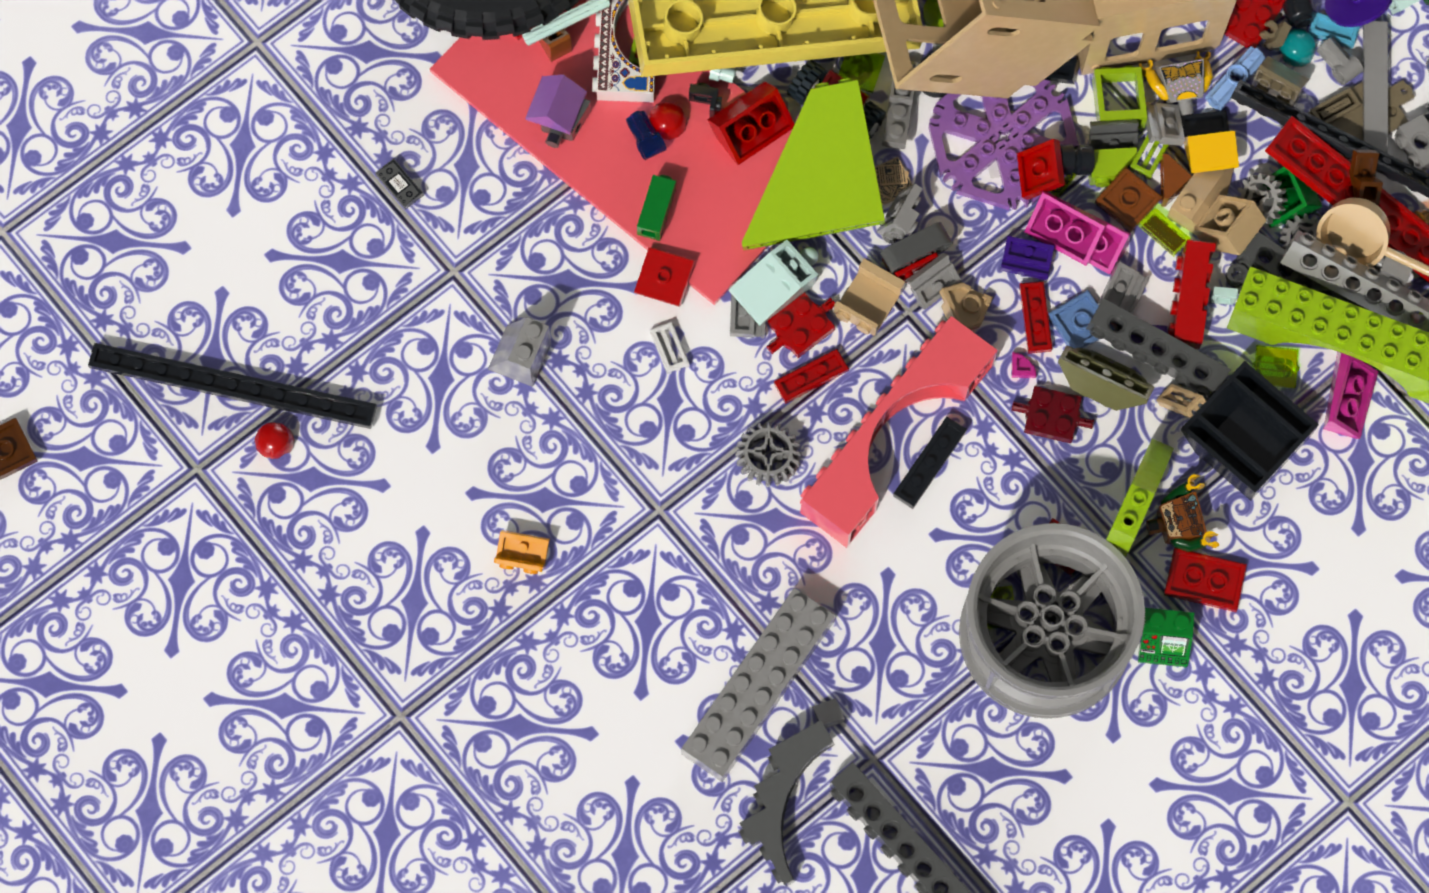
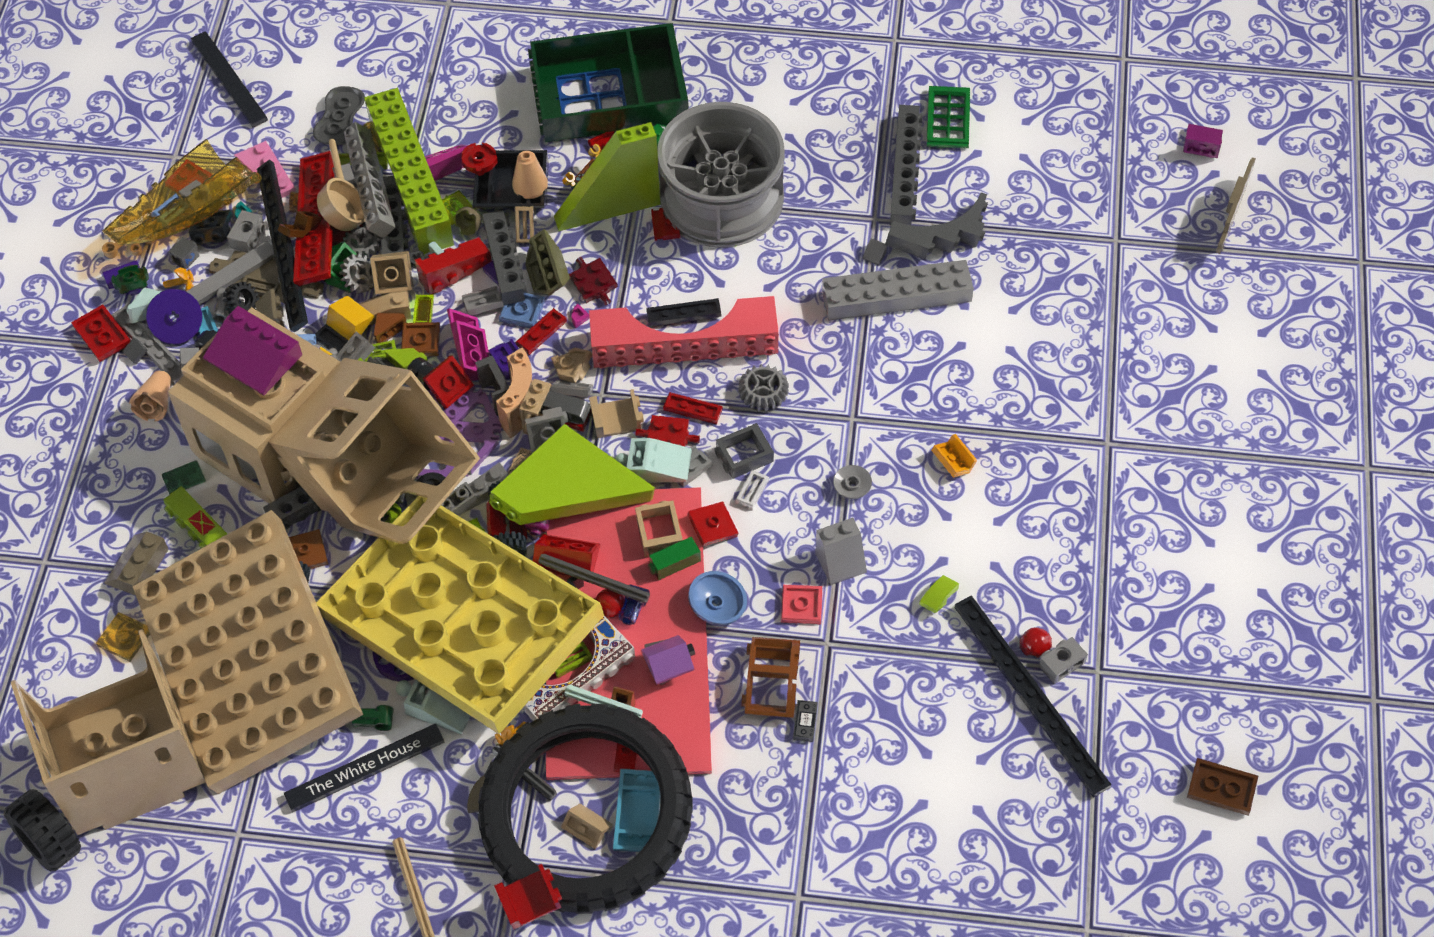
camera: 130 degrees left, 15 degrees down
none -> light orange plant [163,268,194,291]
none -> black tyre [223,282,259,313]
none -> dark tan hair [454,207,481,236]
none -> red plate [461,143,497,176]
none -> dark grey panel [475,356,509,416]
none -> light nougat window [496,348,533,438]
none -> light nougat cone [512,151,548,199]
none -> tan panel [519,379,552,435]
none -> dark green panel [528,23,689,142]
none -> dark grey axle [538,554,650,603]
none -> tan window [635,501,683,557]
none -> medium blue dish [688,571,747,625]
none -> dark grey window [714,423,774,479]
none -> dark orange window [741,637,800,718]
none -> coral tile [781,584,822,624]
none -> light grey dish [833,465,872,499]
none -> lime slope [919,575,959,613]
none -> light grey brick [1039,637,1088,684]

